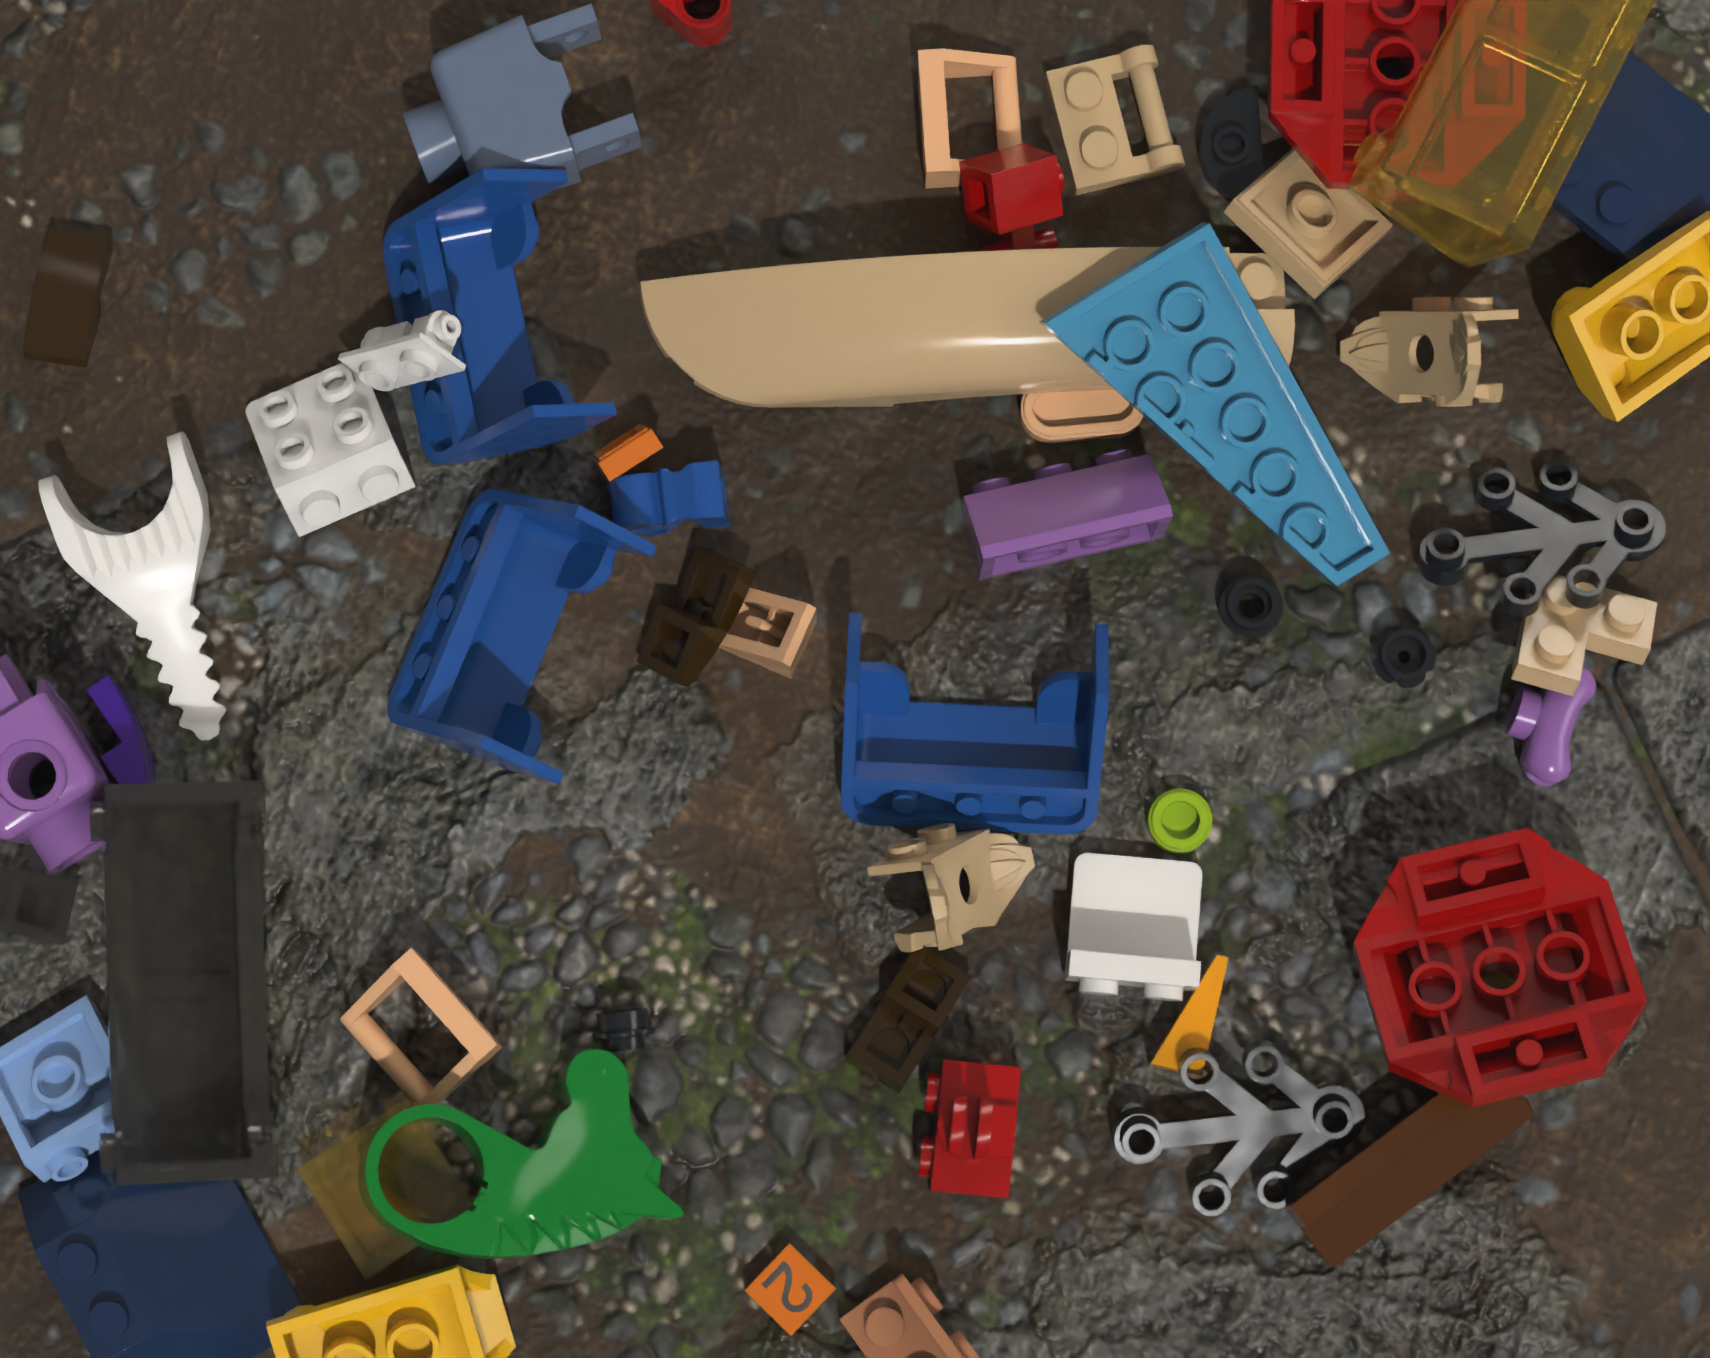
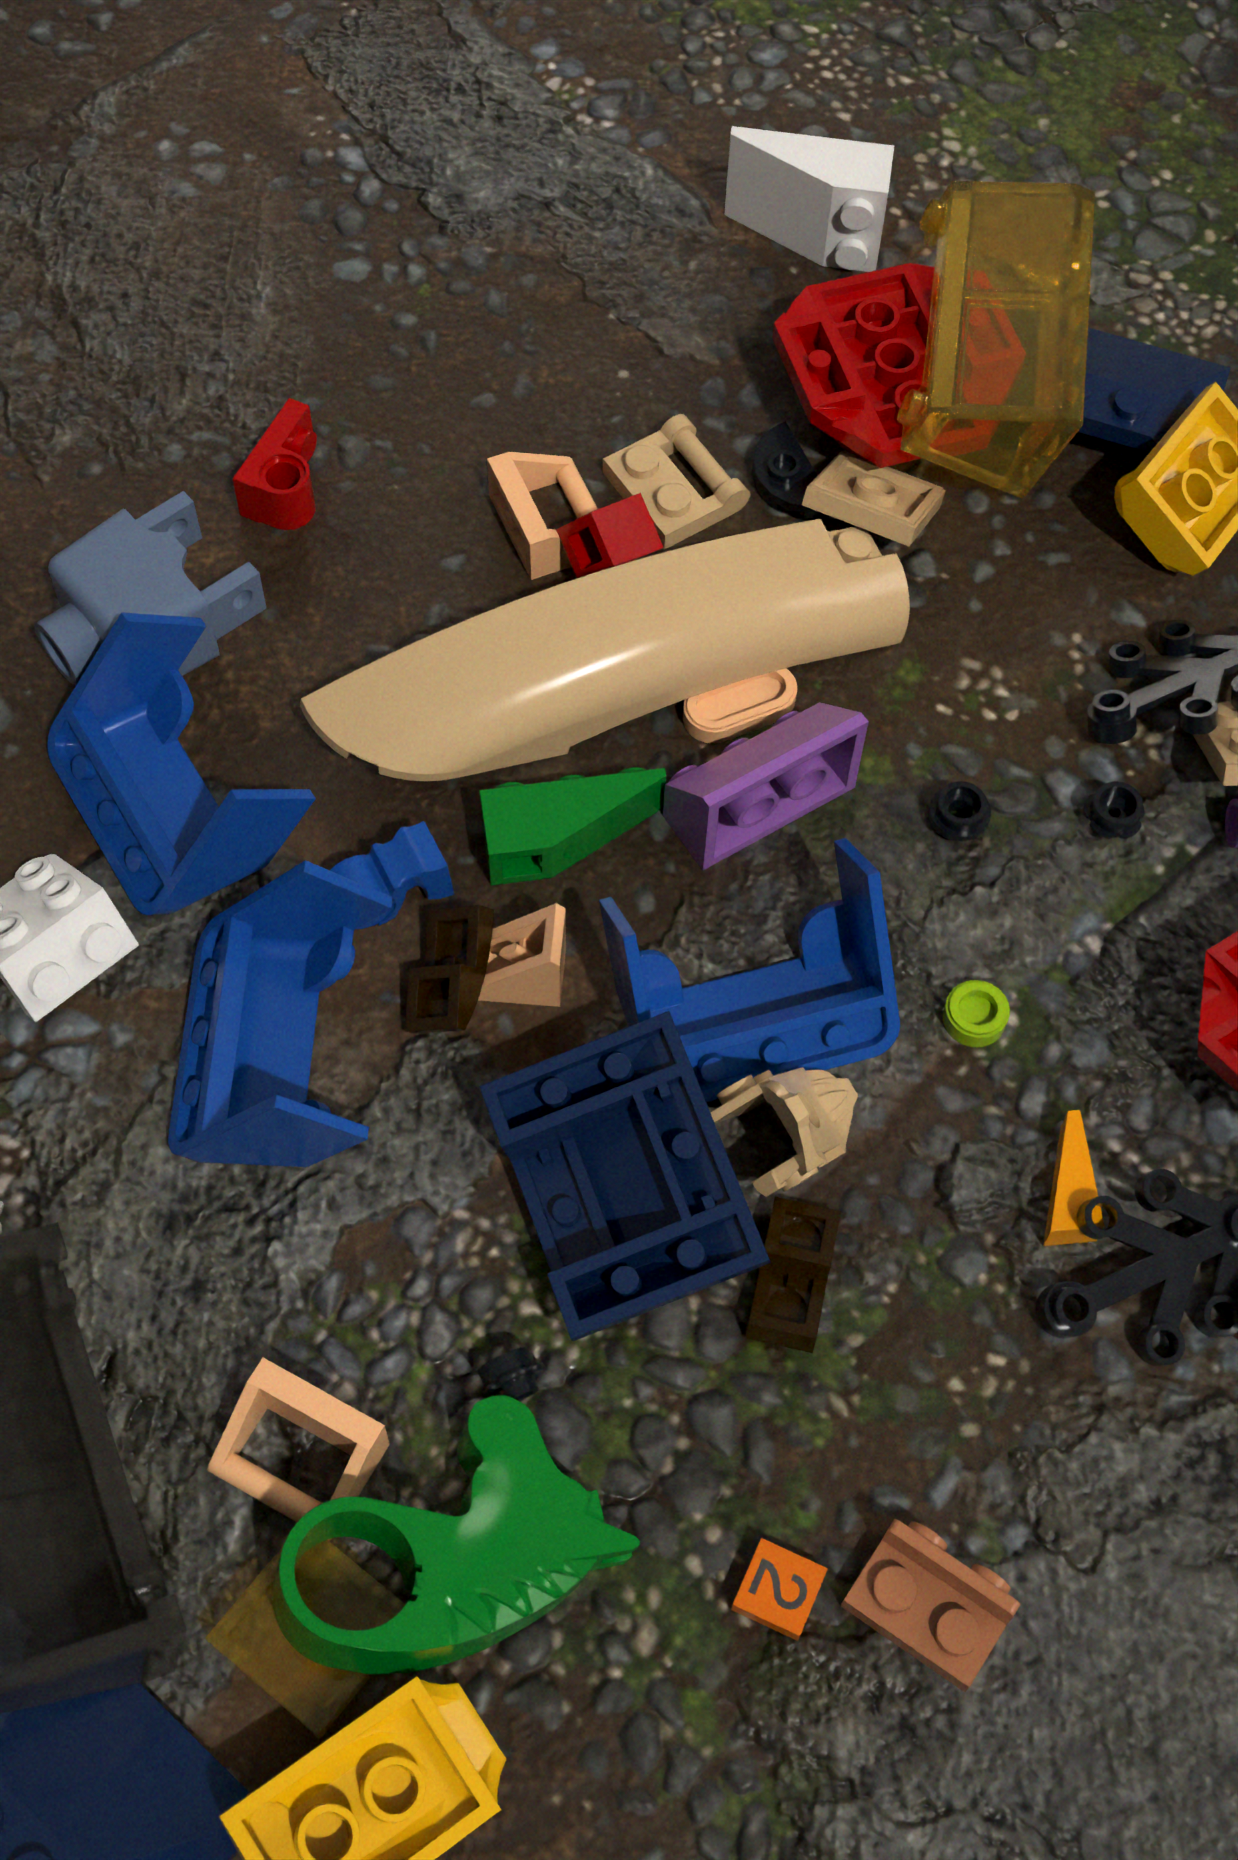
camera: 20 degrees left, 20 degrees down
white hinge [338,310,467,392] -> none
orange tile [591,424,663,482] -> none
red brick [918,1059,1021,1199] -> none
dark azure wing [1039,222,1390,586] -> none
white bracket [1064,853,1202,1001] -> none
tan piece [1340,297,1519,407] -> none
none -> green slope [479,767,666,886]
none -> dark blue slope [479,1011,771,1341]

